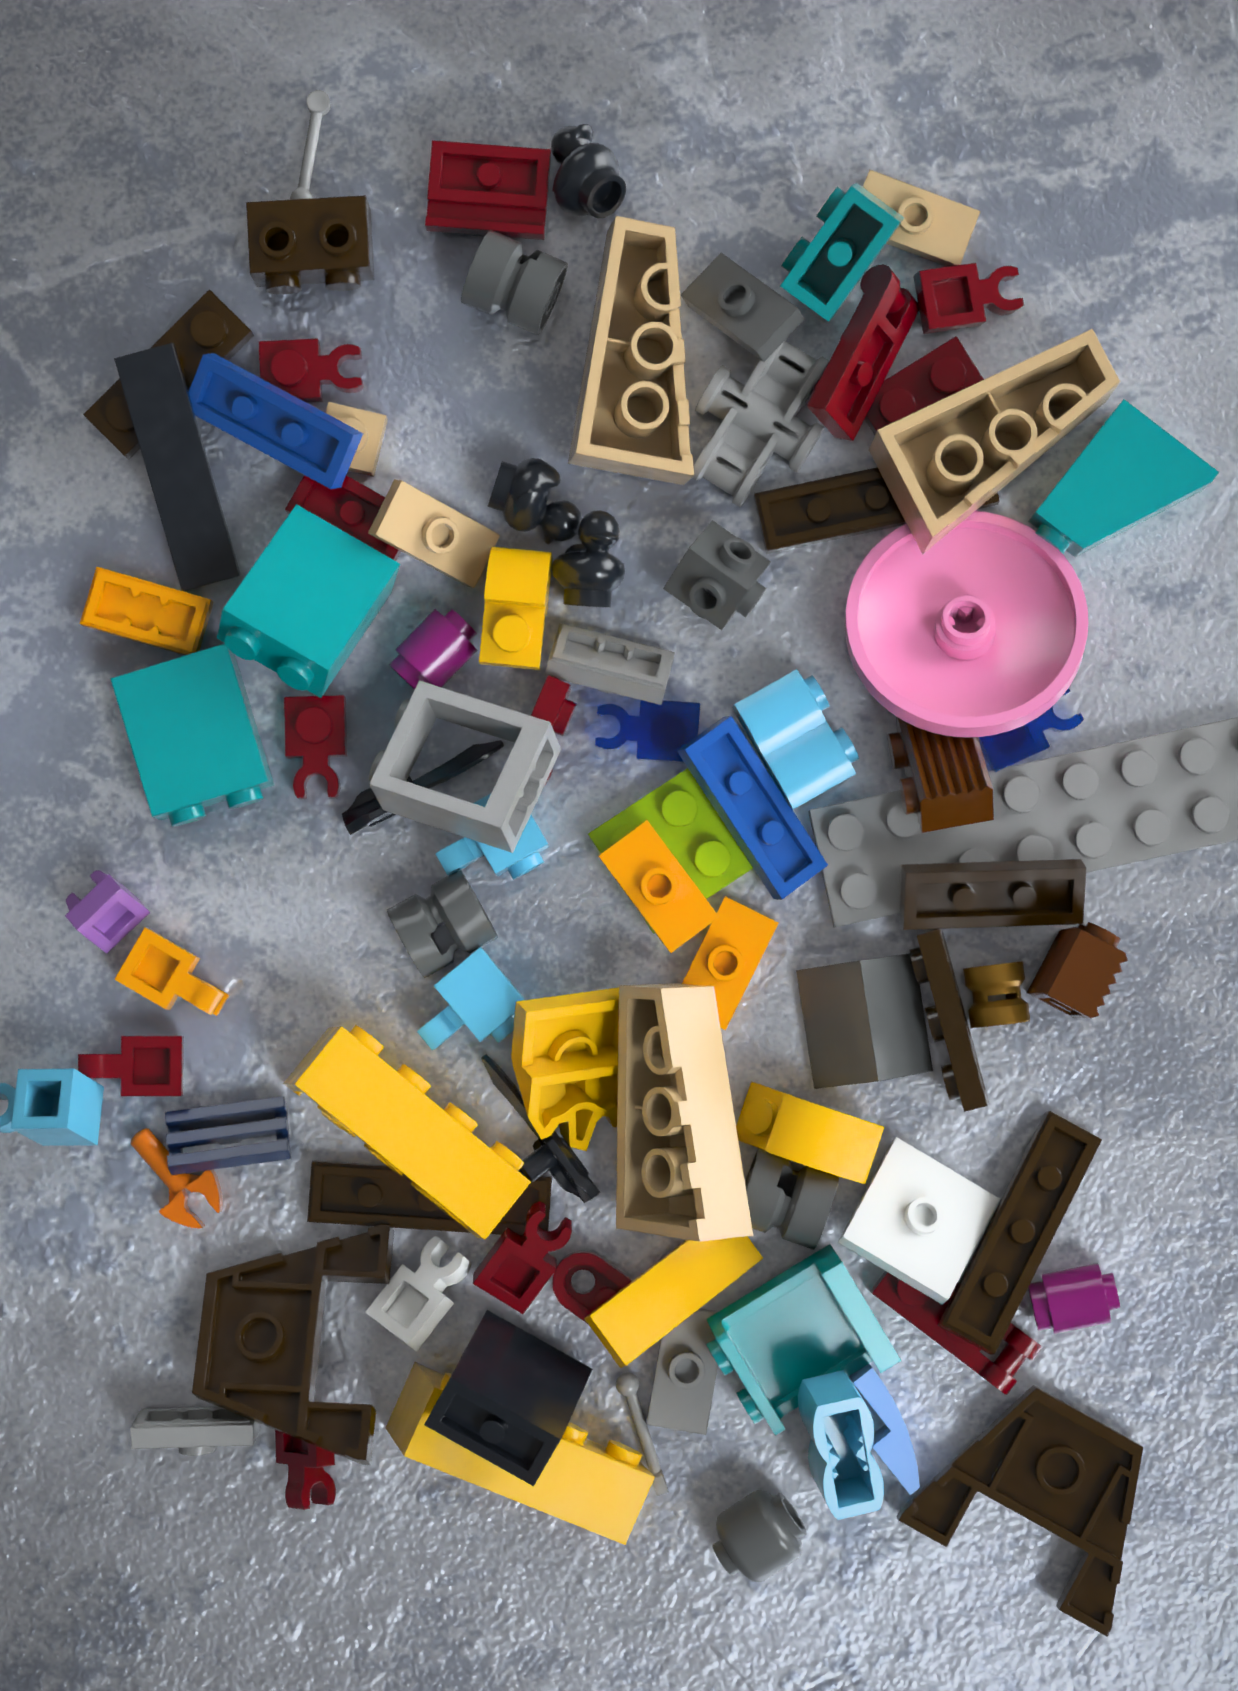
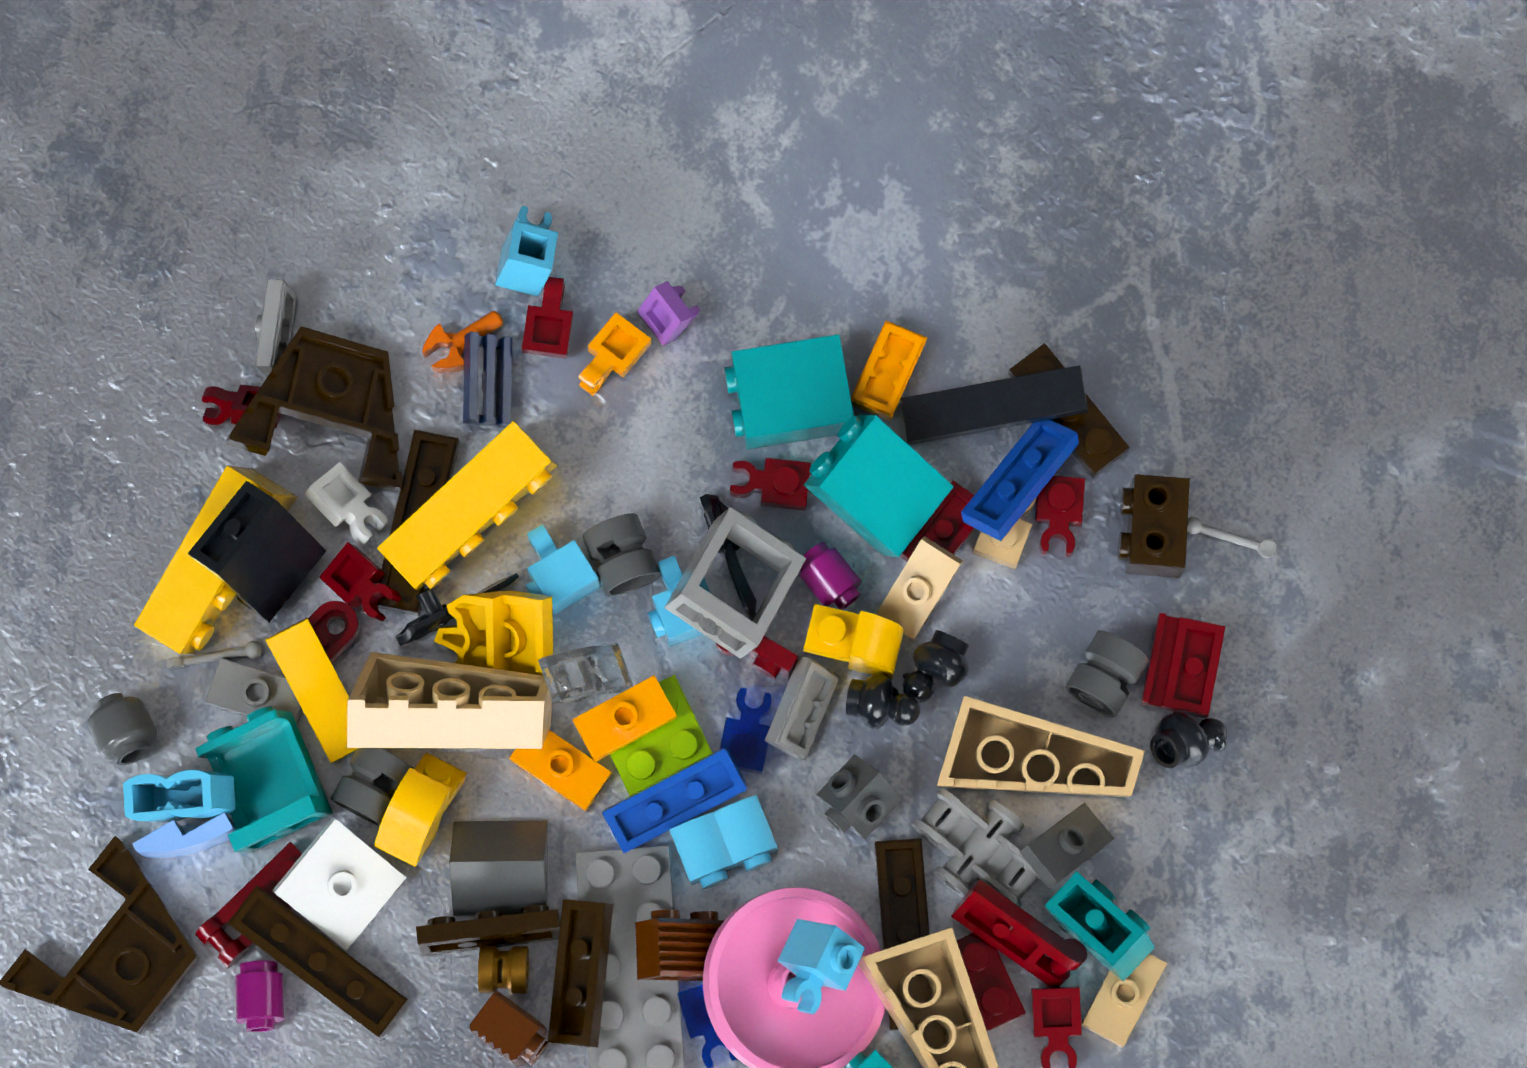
camera: 95 degrees right, 10 degrees down
none -> clear slope [538,643,634,704]
none -> medium azure brick [778,919,865,1014]

